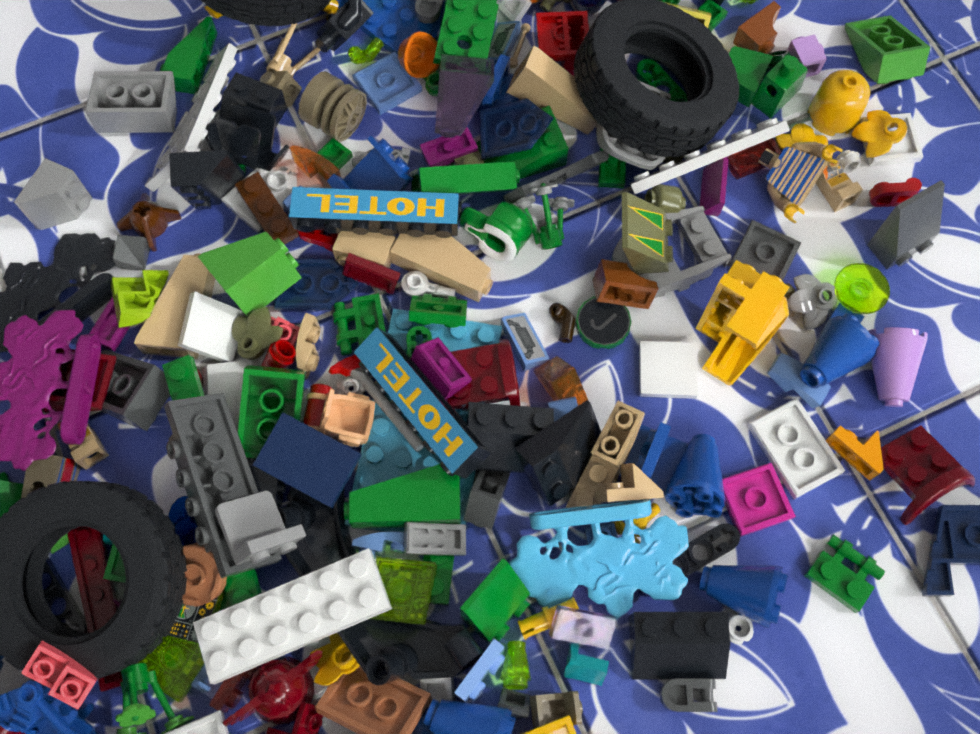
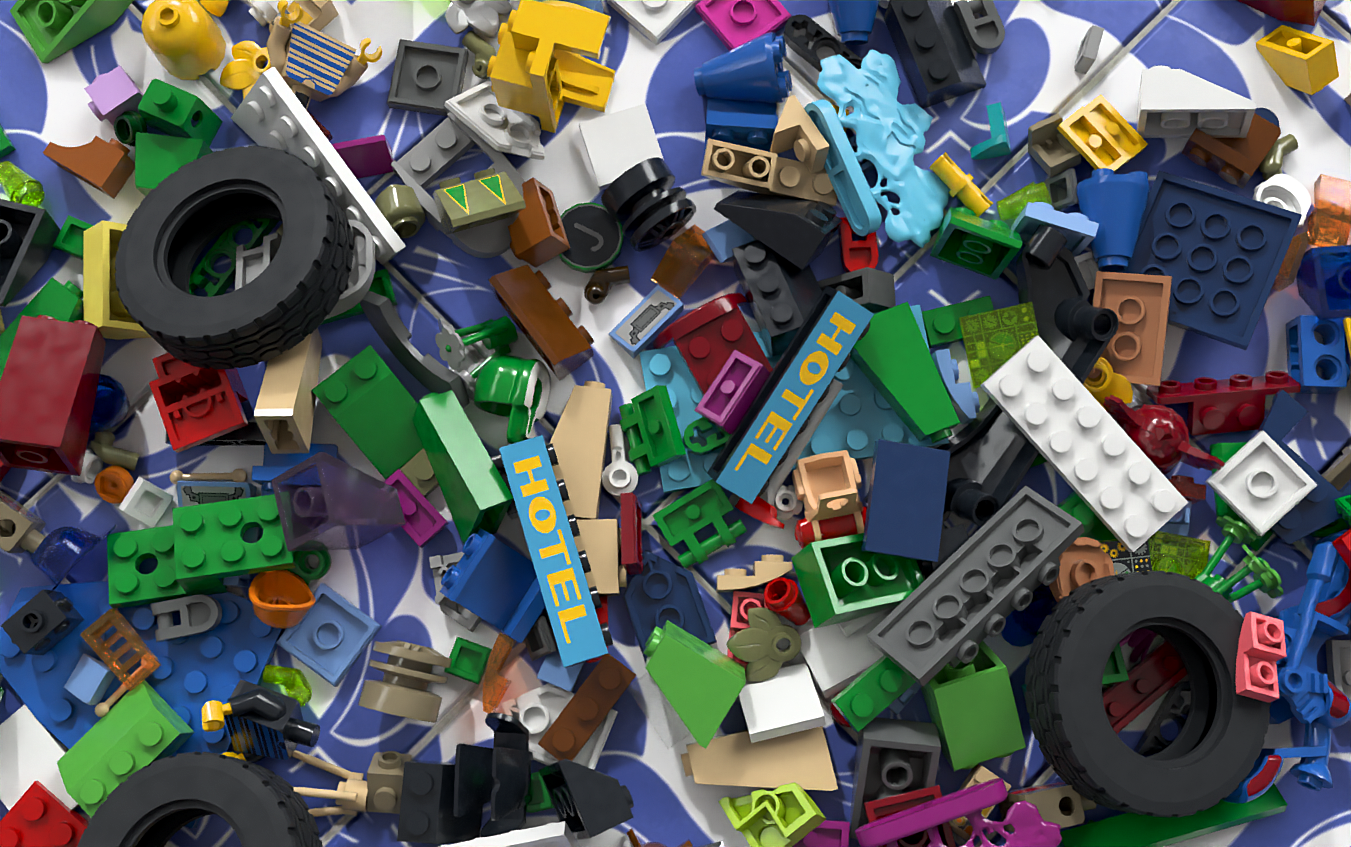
camera: 110 degrees left, 10 degrees up
light grey bracket [215,491,306,566] -> none
light grey plate [404,522,466,556] -> none
dark blue tile [480,98,554,160] -> none
clear purple plate [549,605,617,650] -> none
none -> white tile [444,80,545,160]
none -> reddish brown slope [488,264,594,381]
none -> black wheel [601,157,696,252]
none -> red plate [837,217,879,273]
none -> bright green slope [919,641,1026,771]

